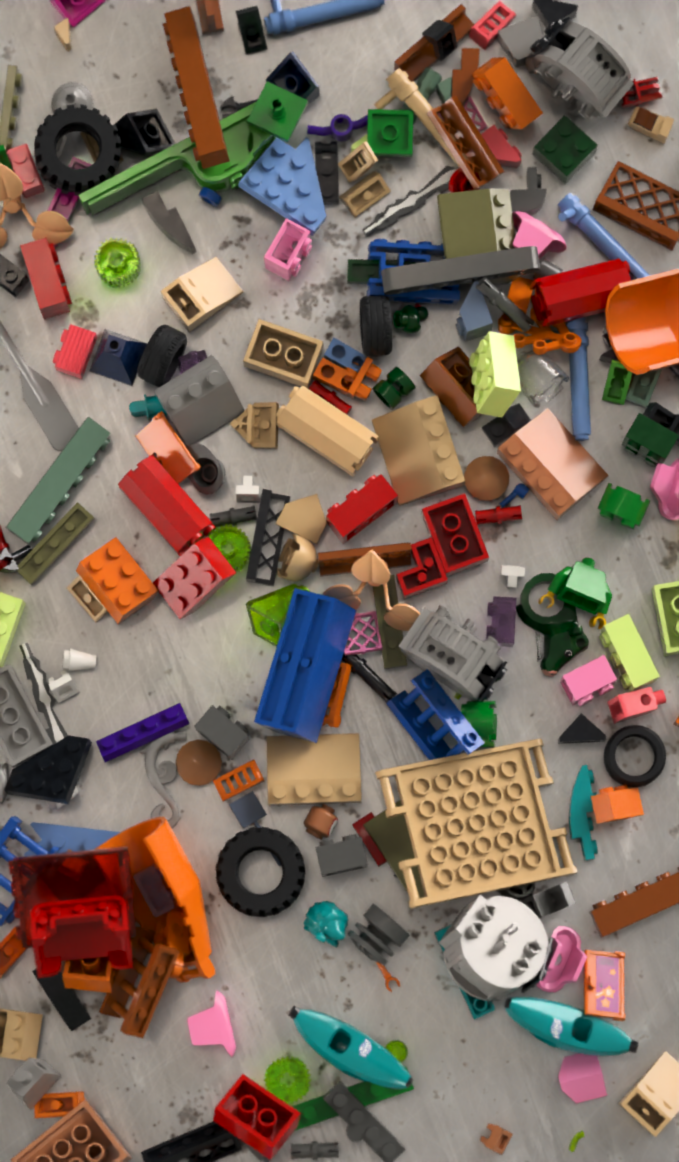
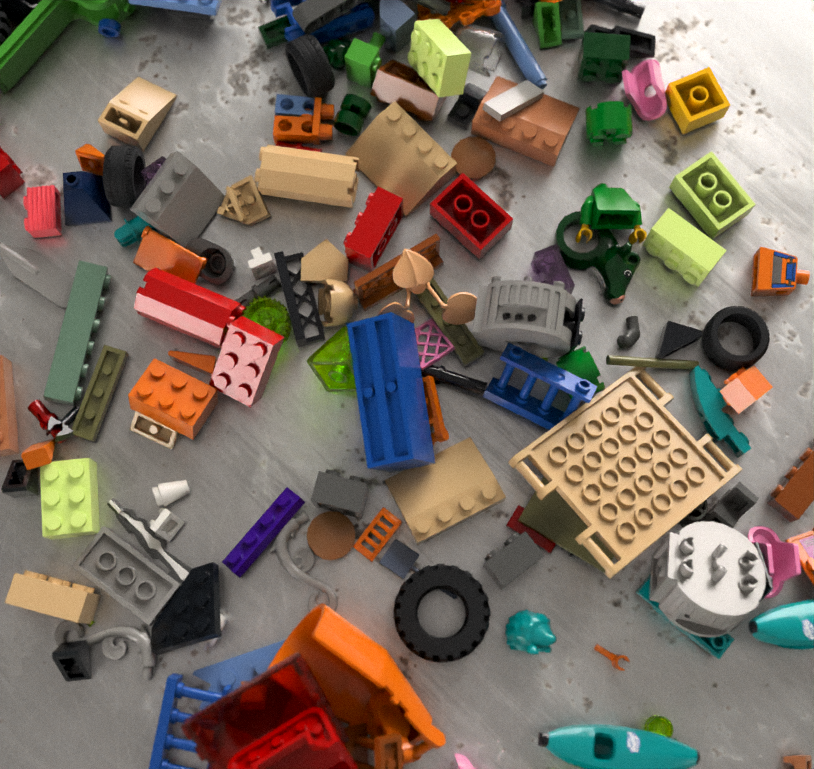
camera: 25 degrees left, 5 degrees down
clear neon green brick [94,237,141,288] -> none
brick [133,863,177,918] -> none
black slope [142,191,196,254] -> none
tan brick [243,319,324,388] -> none
bright pink piece [264,218,312,281] -> none
nougat head [304,804,338,840] -> none
dark grey wheel [347,904,410,966] -> none
red brick [396,537,448,599] -> none
red pin [475,505,522,525] -> none
blue hand [499,484,529,508] -> none
white tile [501,565,525,588] -> none
bright pink piece [560,655,617,706] -> none
coral torso [607,687,666,724] -> none
none -> orange slope [75,144,105,176]
none -> orange slope [168,350,218,377]
none -> bright green brick [345,32,386,89]
none -> light grey tile [483,80,544,122]
none -> olive bar [606,355,699,370]
none -> dark grey arm [617,316,640,348]

